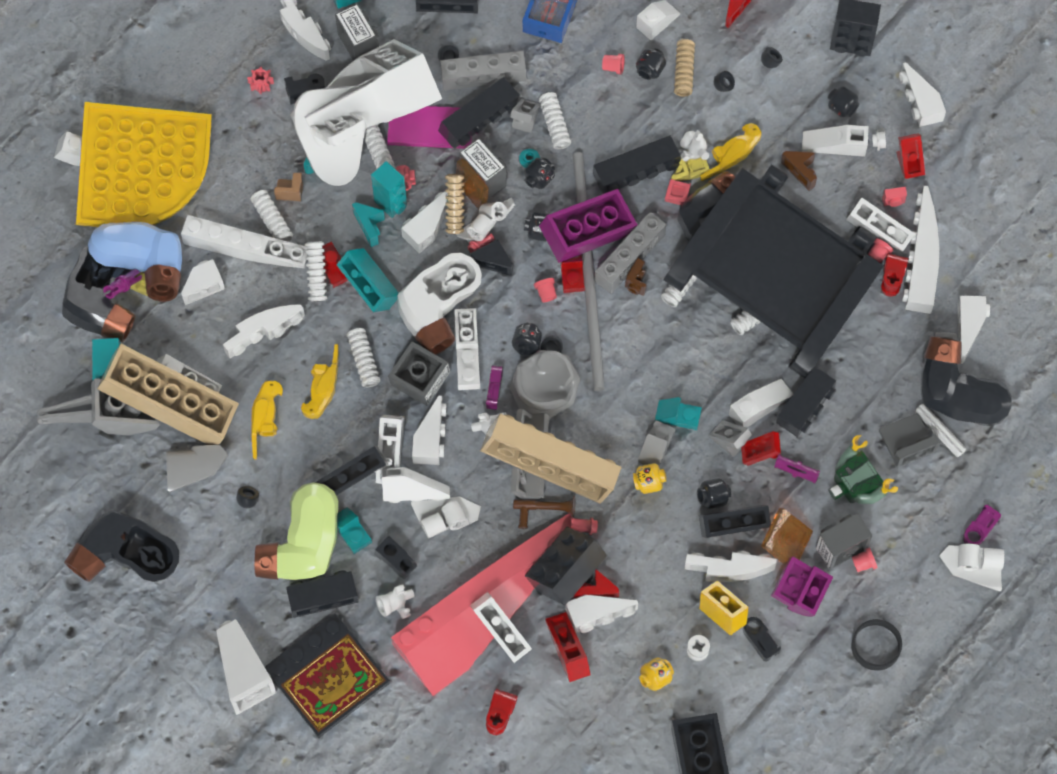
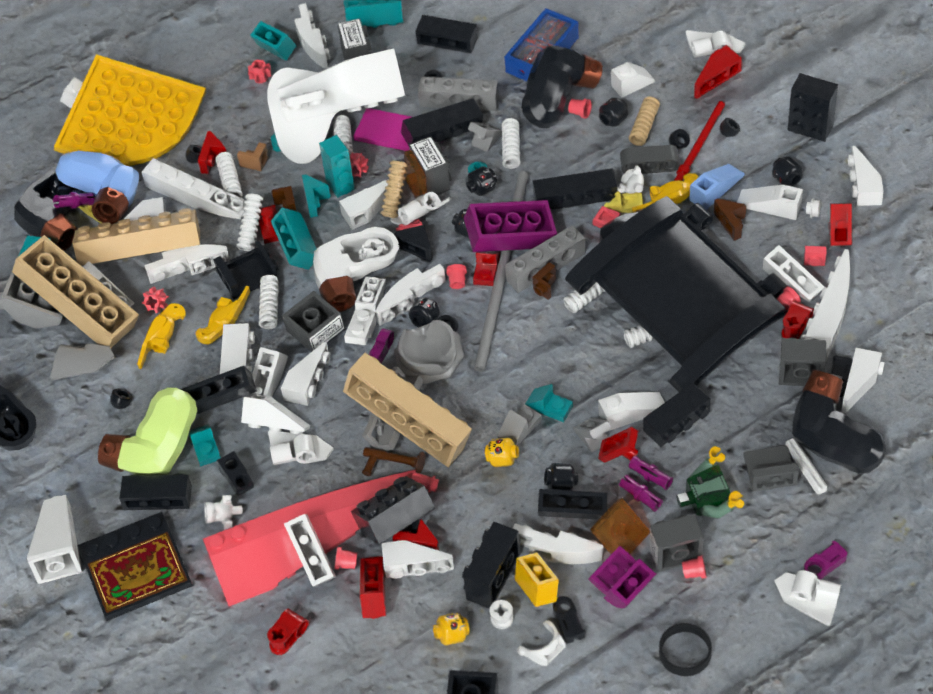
camera: 20 degrees right, 15 degrees down
none -> tan brick [73,208,200,266]
none -> coral gear [142,286,169,313]
none -> black piece [185,144,202,164]
none -> red slope [198,131,227,174]
none -> black panel [213,240,279,300]
none -> white brick [220,323,255,374]
none -> teal brick [250,21,297,61]
none -> reddish brown bracket [272,186,297,212]
none -> coral piece [334,547,358,570]
none -> white slope [376,264,446,326]
none -> black brick [462,521,521,609]
none -> white helmet [517,620,566,666]
none -> black piece [521,46,603,128]
none -> magenta pin [619,475,663,512]
none -> dark grey beam [620,145,680,174]
none -> red bar [674,101,725,181]
none -> light blue slope [690,164,745,210]
none -> dark grey brick [778,338,826,386]
none -> black piece [829,355,853,398]

